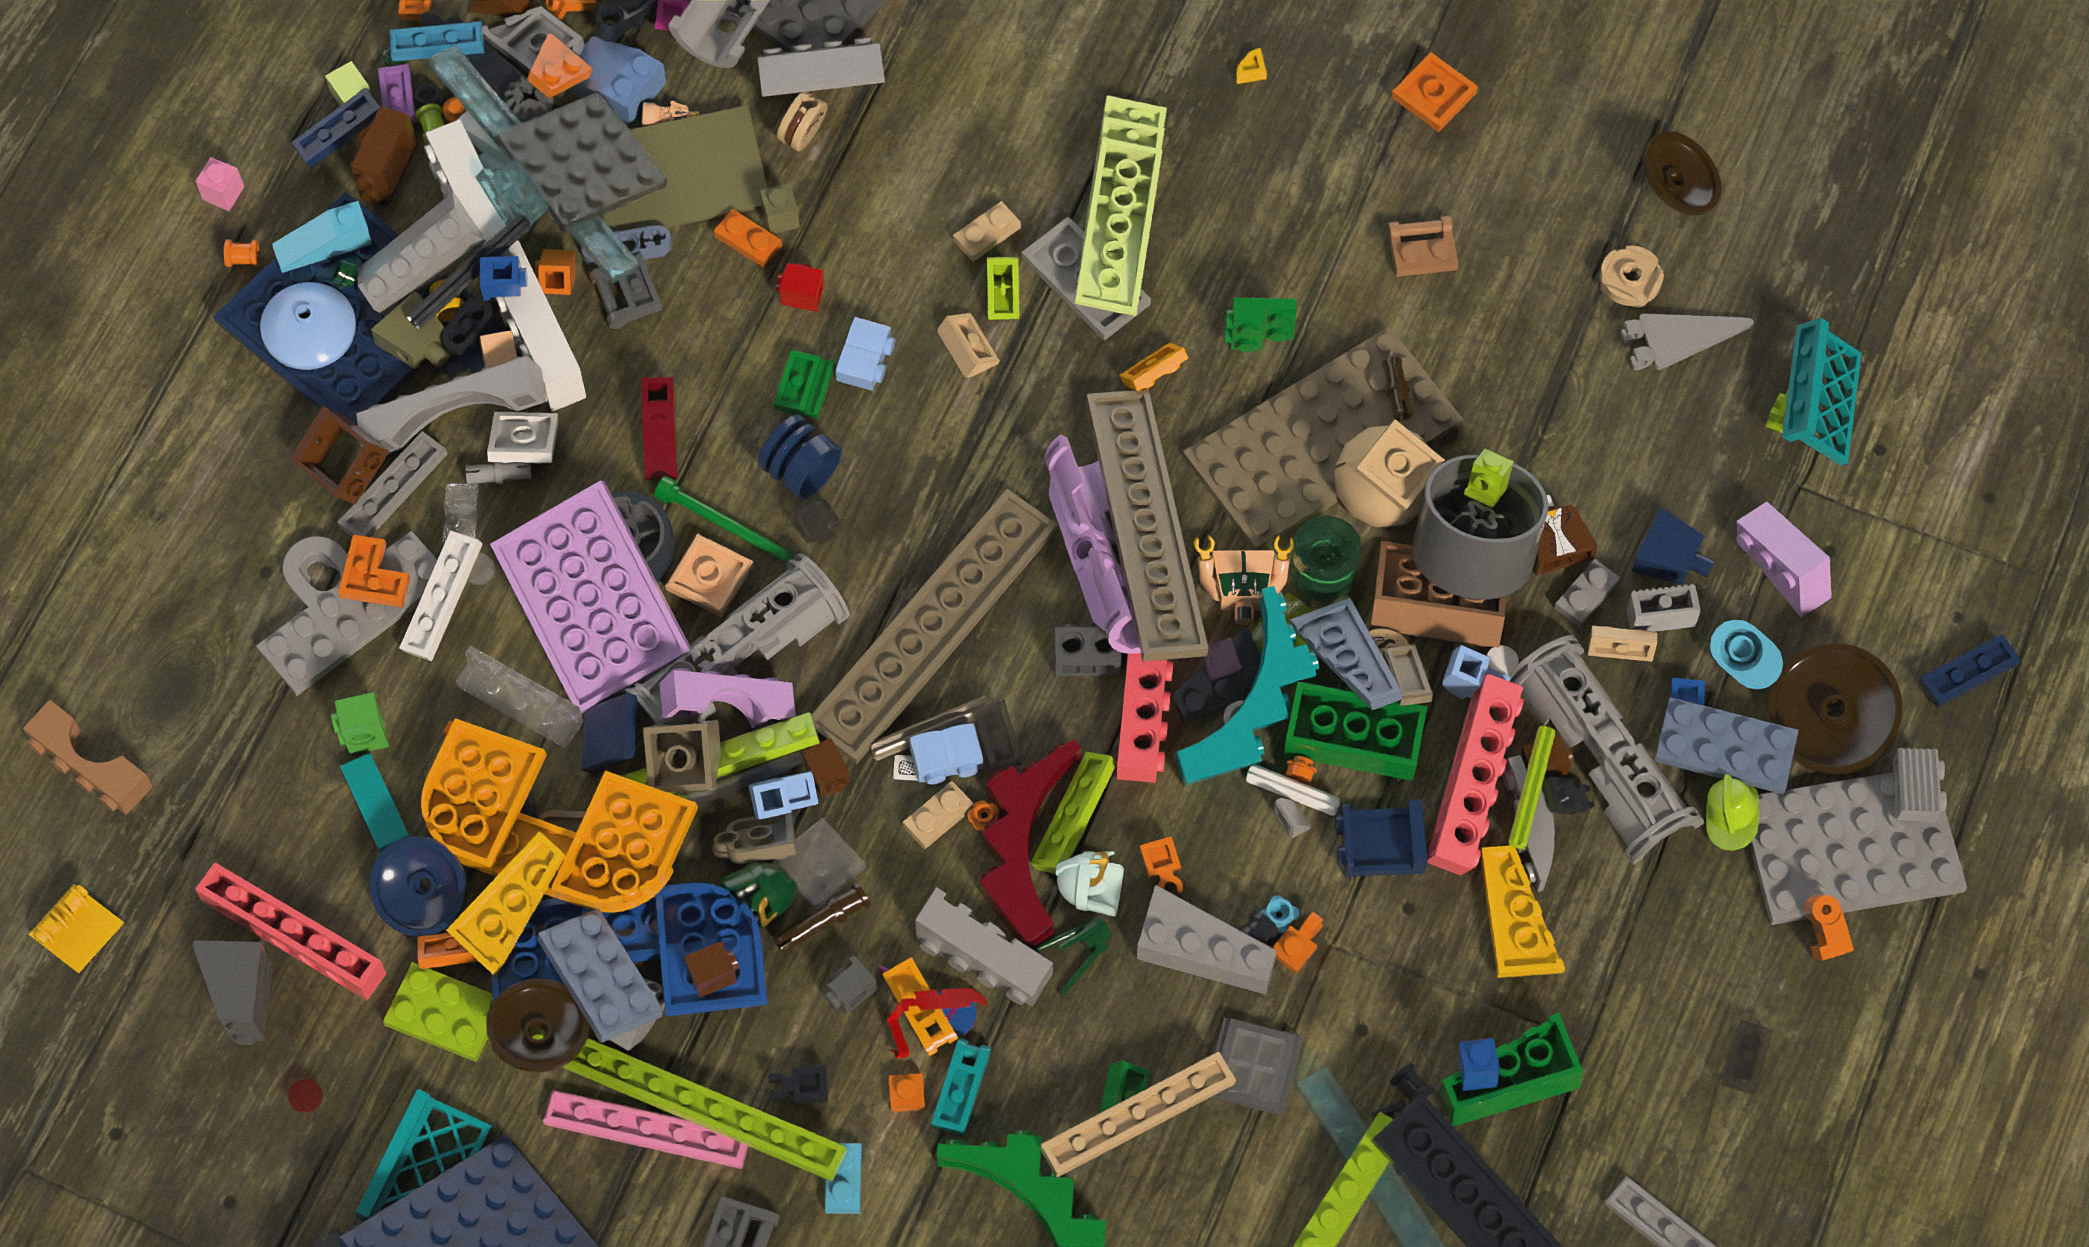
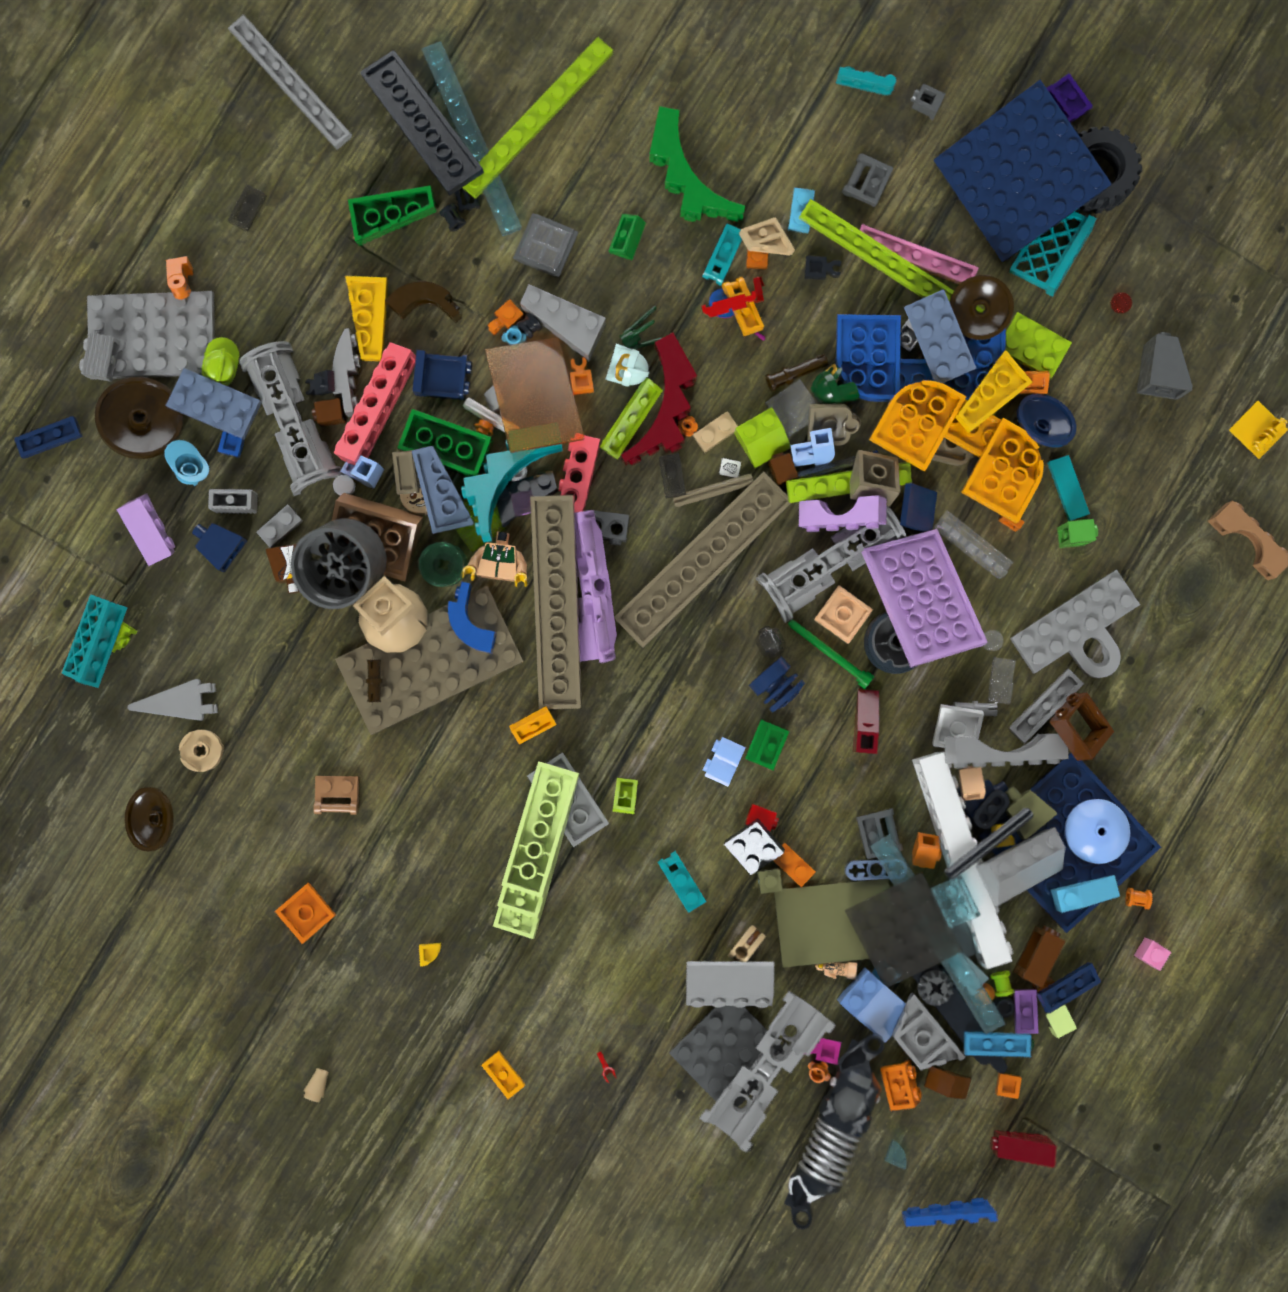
camera: 170 degrees left, 20 degrees up
coral brick [195,862,387,1001] -> none
dark green plate [331,259,359,290] -> none
orange plate [338,534,410,608] -> none
white plate [399,531,483,661] -> none
blue brick [480,256,528,301] -> none
orange wing [527,33,593,99] -> none
reddish brown brick [684,941,740,998] -> none
dark grey brick [823,955,877,1015] -> none
light blue brick [909,724,983,785] -> none
light grey wedge [915,887,1053,1007] -> none
tan slope [937,313,1000,378] -> none
tan plate [953,201,1021,262] -> none
tan plate [1040,1052,1236,1178] -> none
green plate [1225,297,1297,352] -> none
blue brick [1457,1038,1499,1091] -> none
lime brick [1464,448,1514,508] -> none
lime axle [1509,726,1555,849] -> none
tan plate [1588,626,1657,662] -> none
none -> dark brown arch [385,281,462,323]
none -> blue arch [448,582,497,654]
none -> clear orange piece [485,337,585,453]
none -> teal plate [657,851,706,913]
none -> plate [724,818,785,875]
none -> lime slope [734,407,791,468]
none -> tan wing [739,217,795,255]

